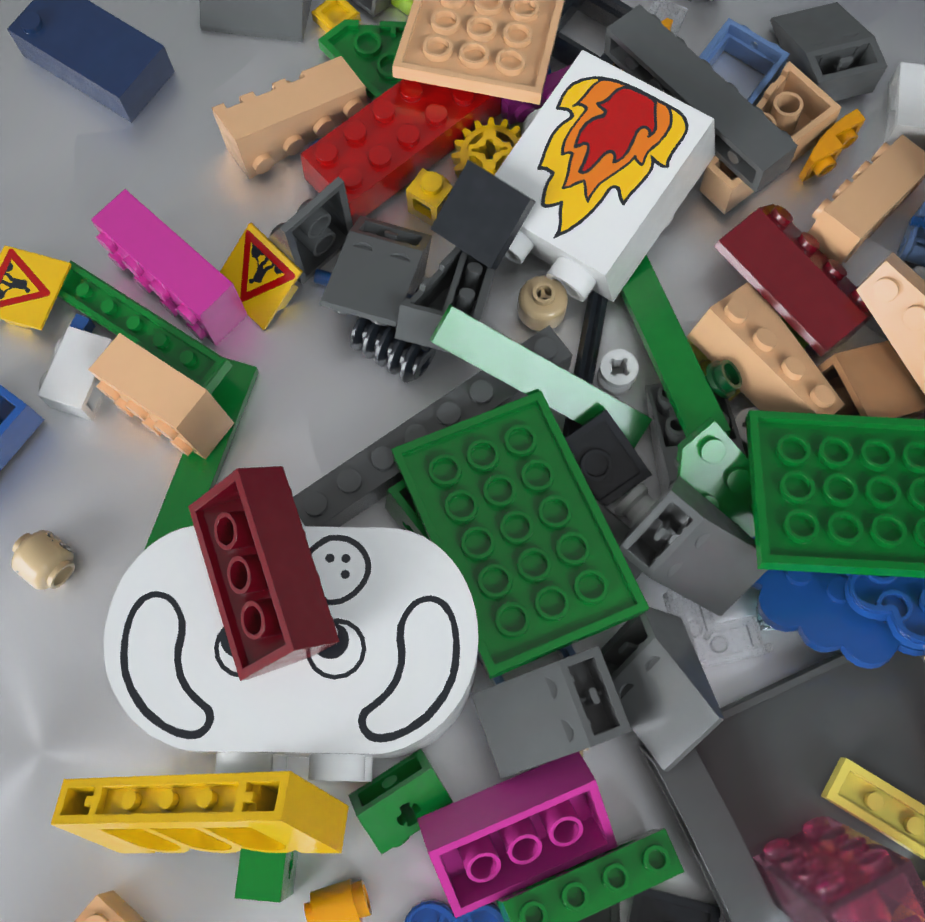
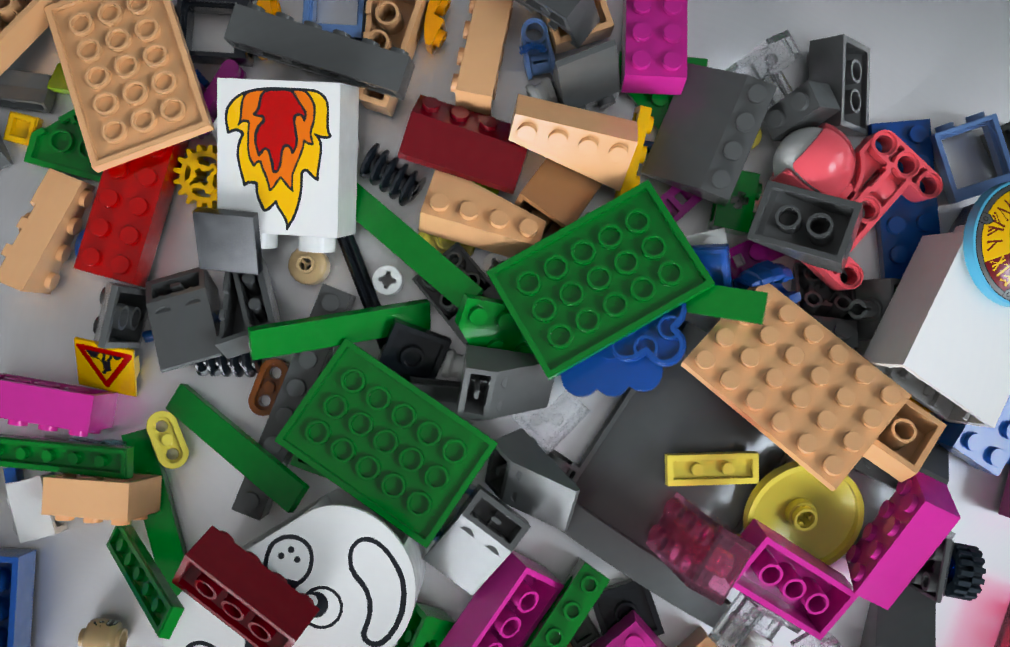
camera: 35 degrees left, 15 degrees up
yellow brick [406,168,454,226] -> none
dark green plate [705,360,742,399] -> none
none -> green tile [106,524,185,639]
none -> light yellow plate [146,411,189,469]
none -> green tile [166,383,310,513]
none -> dark orange plate [248,358,290,416]
none -> black piece [360,143,427,206]

